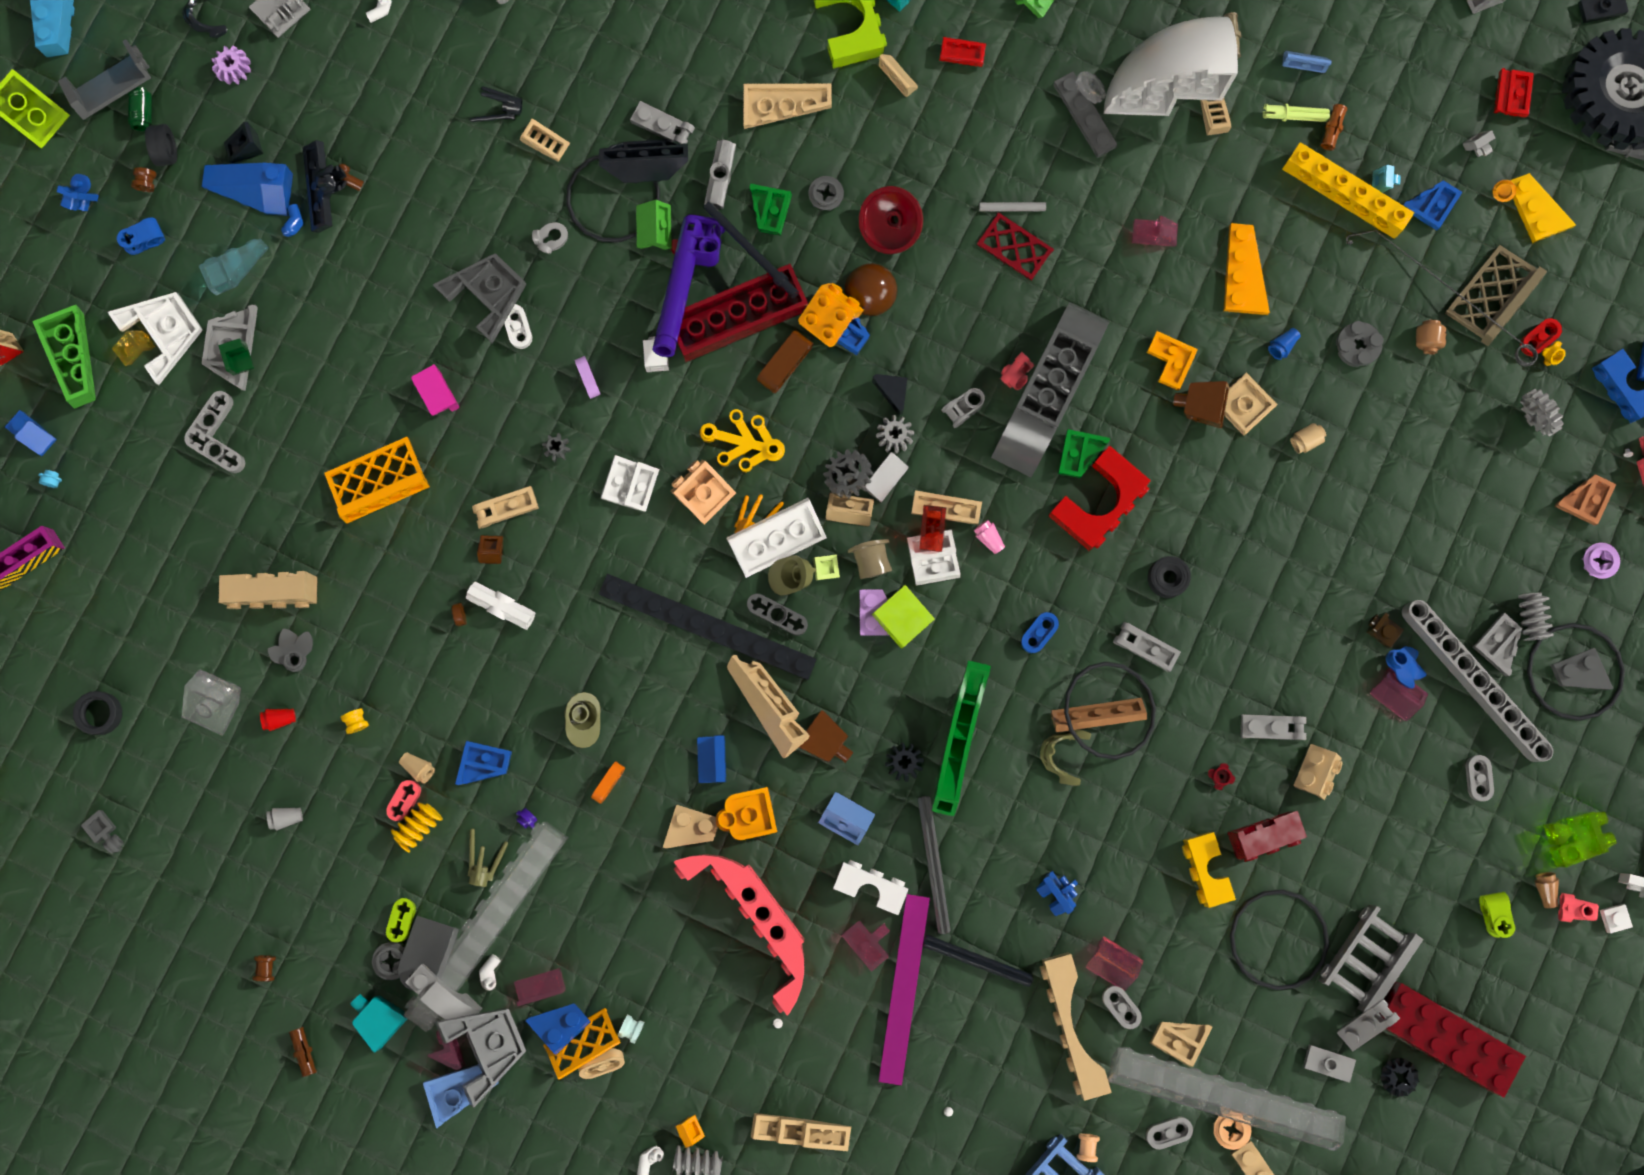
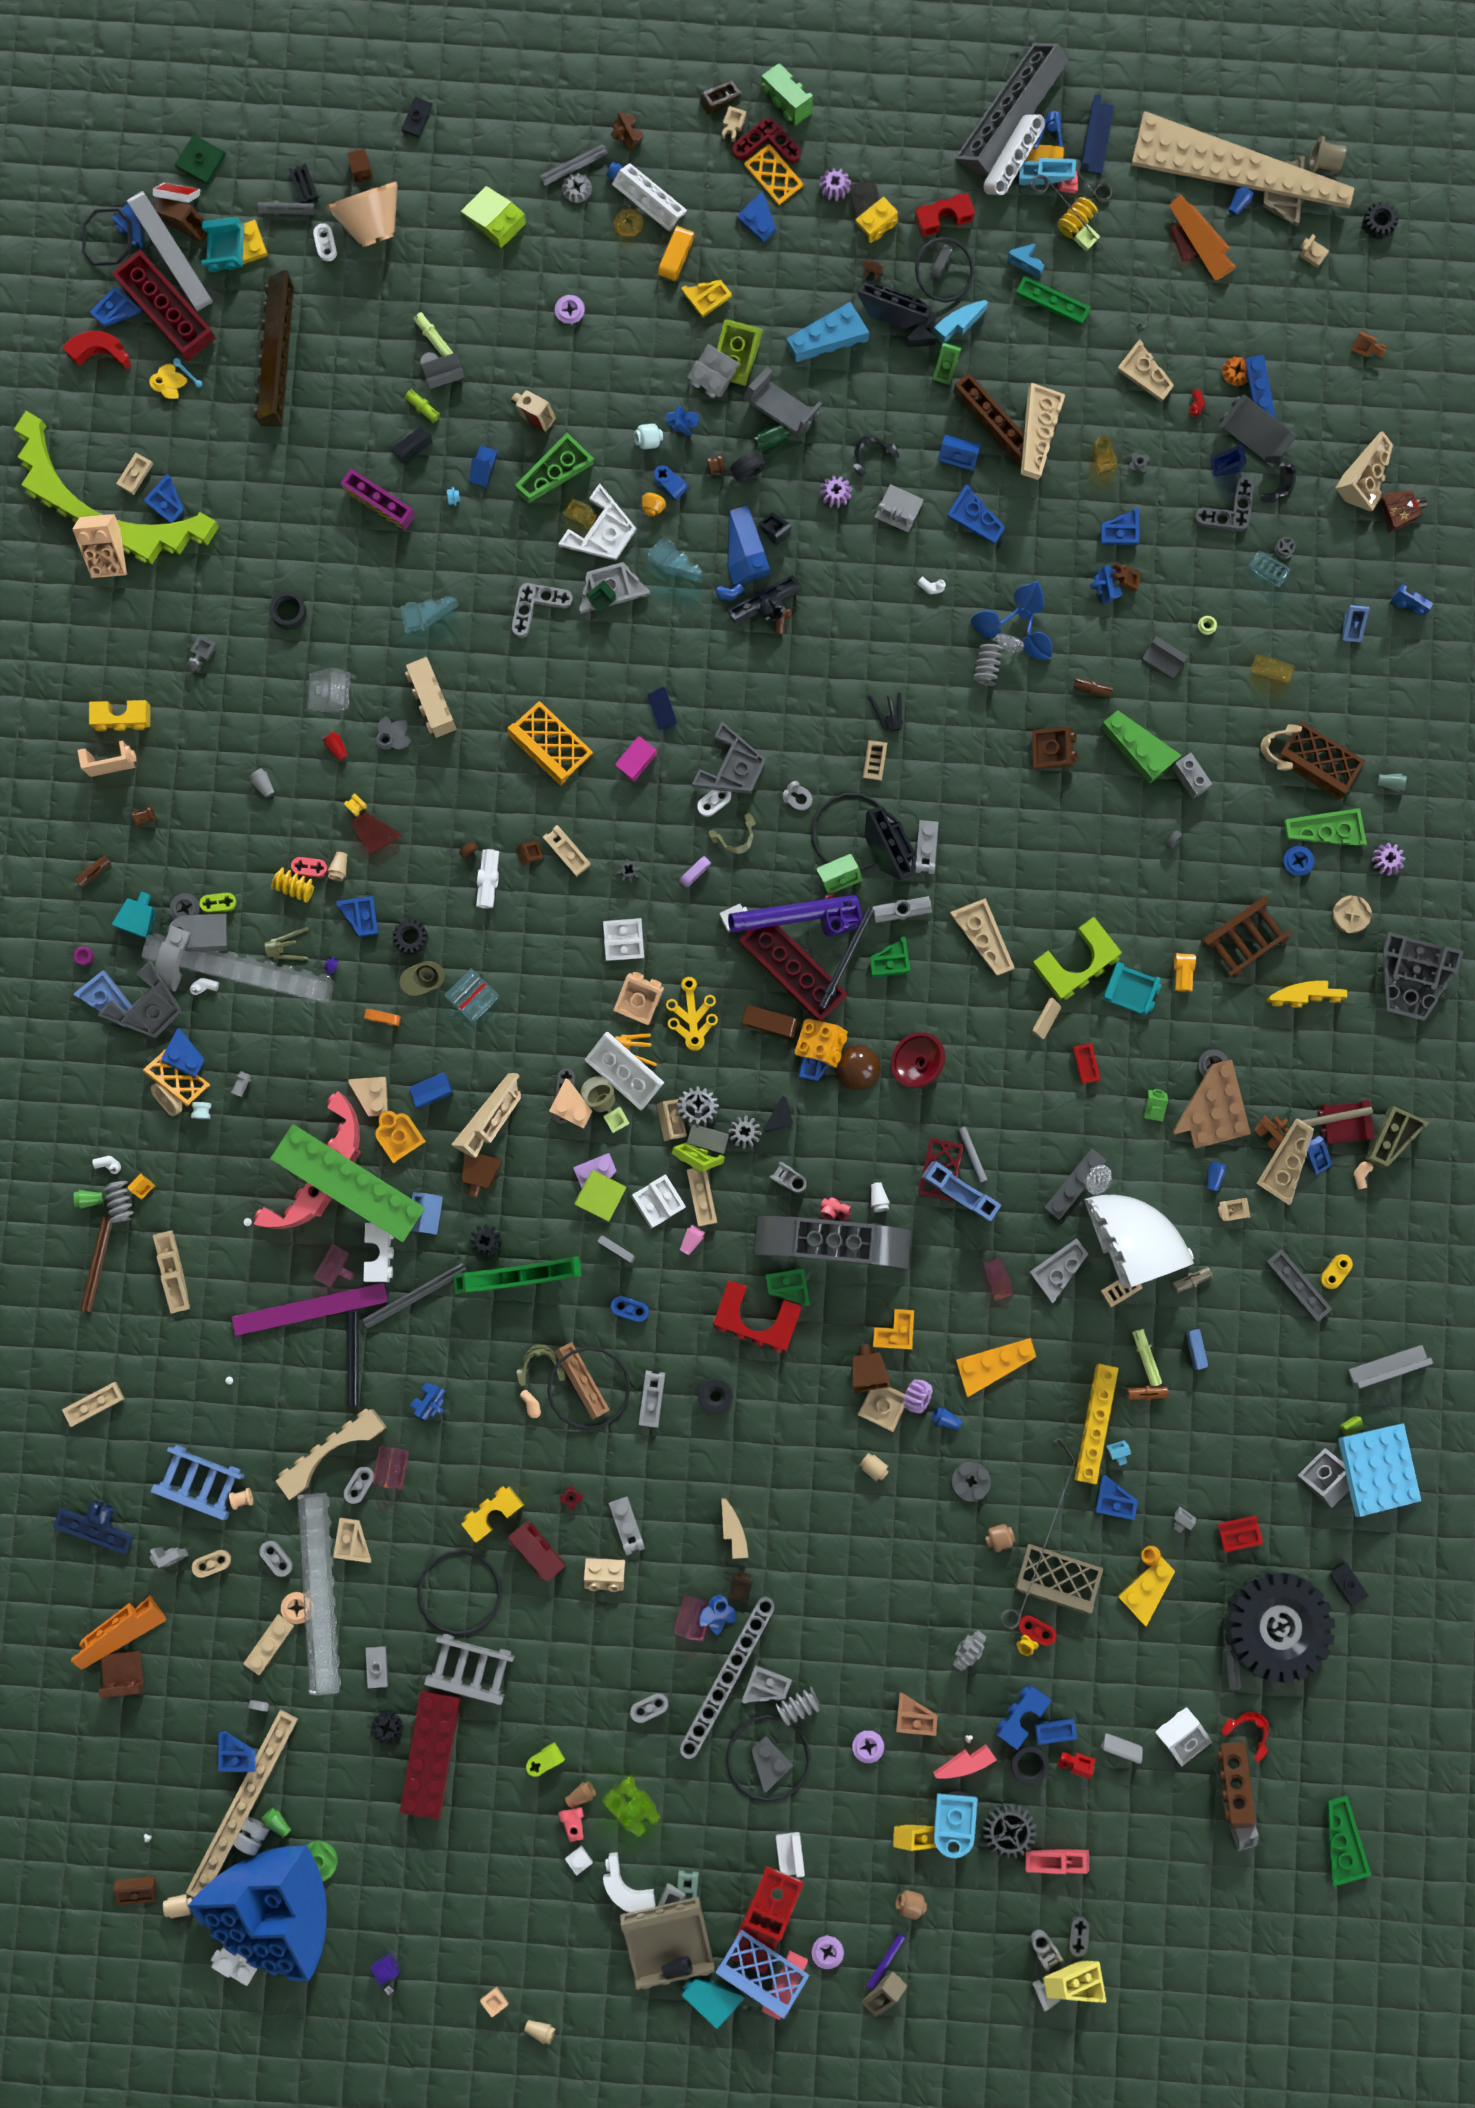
camera: 70 degrees right, 0 degrees up
clear pink slope [427,1031,465,1070] -> none
clear pink panel [514,968,566,1006] -> none
black plate [599,574,817,680] -> none
dark grey gear [809,176,844,211] -> none
dark tan piece [848,539,892,579] -> none
clear red slope [919,505,946,552] -> none
light grey plate [1337,999,1400,1051] -> none
none -> magenta tile [73,946,94,966]
none -> light nougat panel [78,741,136,777]
none -> yellow arch [89,700,150,731]
none -> light grey pin [231,1071,251,1097]
none -> bright green plate [270,1124,425,1242]
none -> clear red wing [351,812,402,855]
none -> black tyre [392,919,428,955]
none -> clear light blue slope [401,596,459,633]
none -> clear light blue slope [444,968,500,1023]
none -> light nougat arm [520,1390,541,1418]
none -> light nougat wing [549,1078,593,1129]
none -> light grey tile [597,1235,636,1264]
none -> light aqua head [634,423,663,449]
none -> light orange cone [642,493,666,517]
none -> clear blue slope [647,686,677,730]
none -> lime wing [672,1143,725,1172]
none -> light grey plate [687,344,740,398]
none -> olive helmet [708,813,756,854]
none -> tan slope [722,1498,748,1559]
none -> white cone [871,1183,890,1212]
none -> lavender gear [903,1379,933,1414]
none -> medium blue arch [922,1161,1001,1221]
none -> light grey wing [1029,1238,1088,1304]

